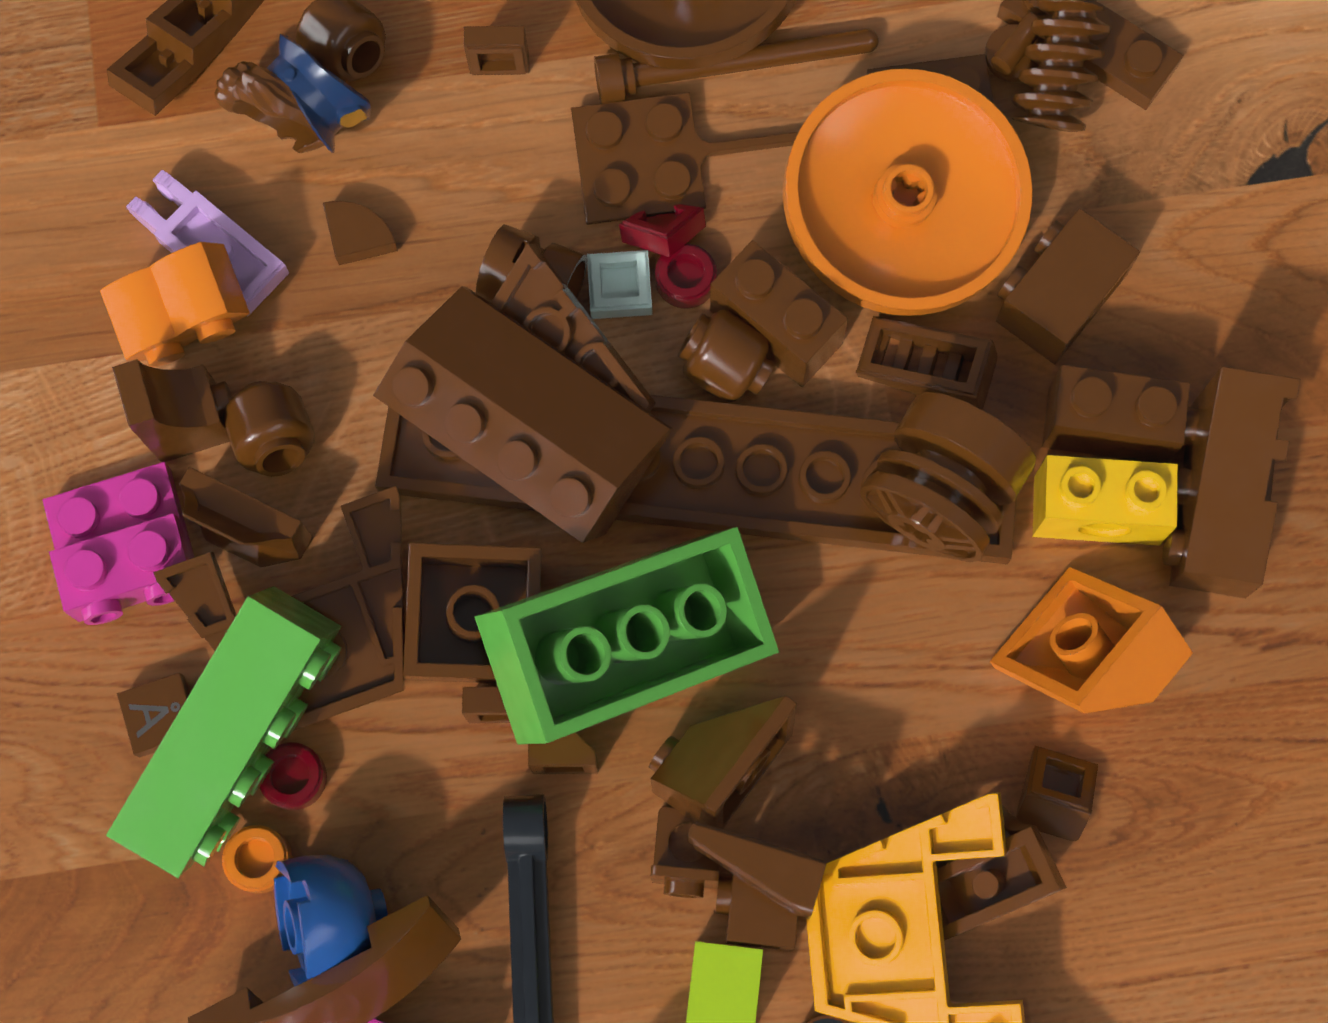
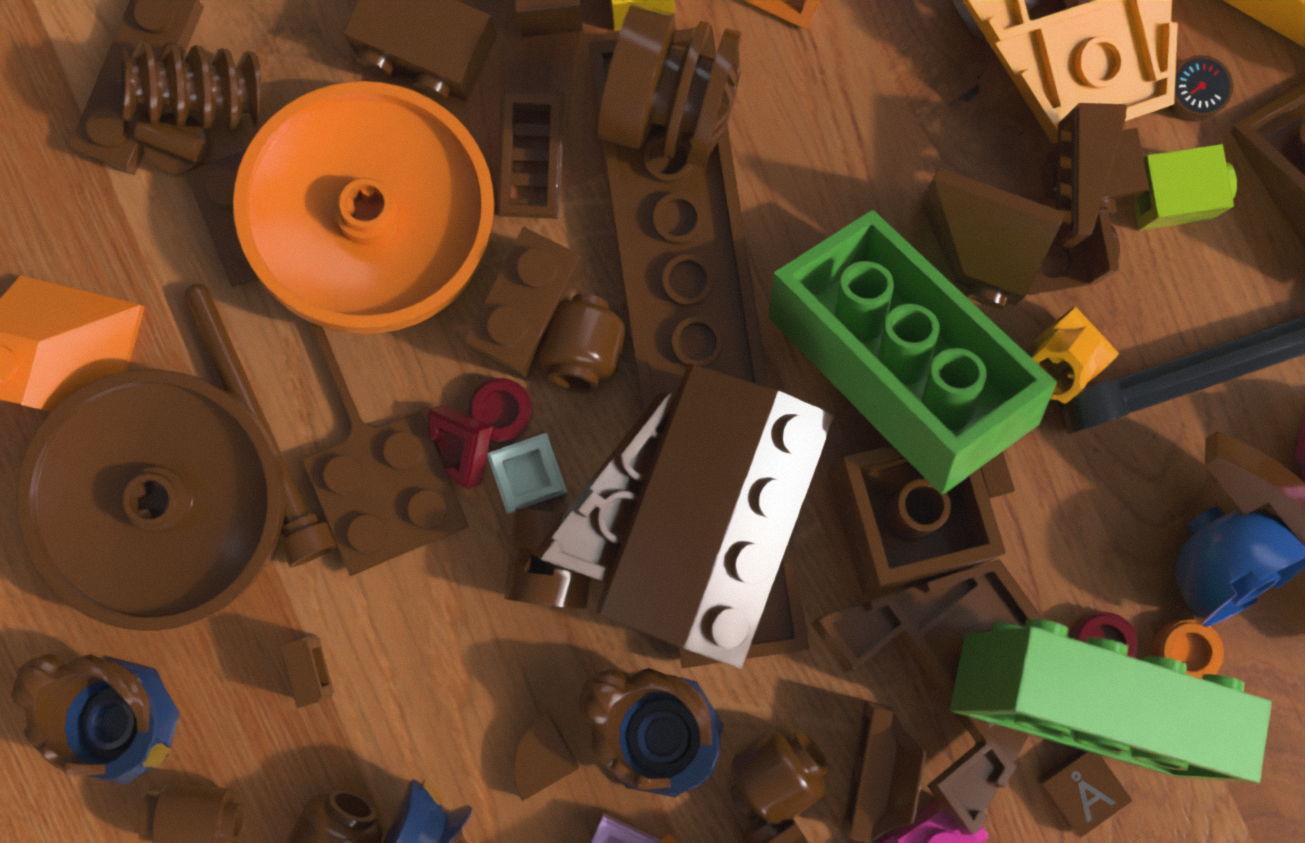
camera: 110 degrees left, 10 degrees up
none -> piece [578,668,724,798]
none -> light orange piece [1031,306,1119,404]

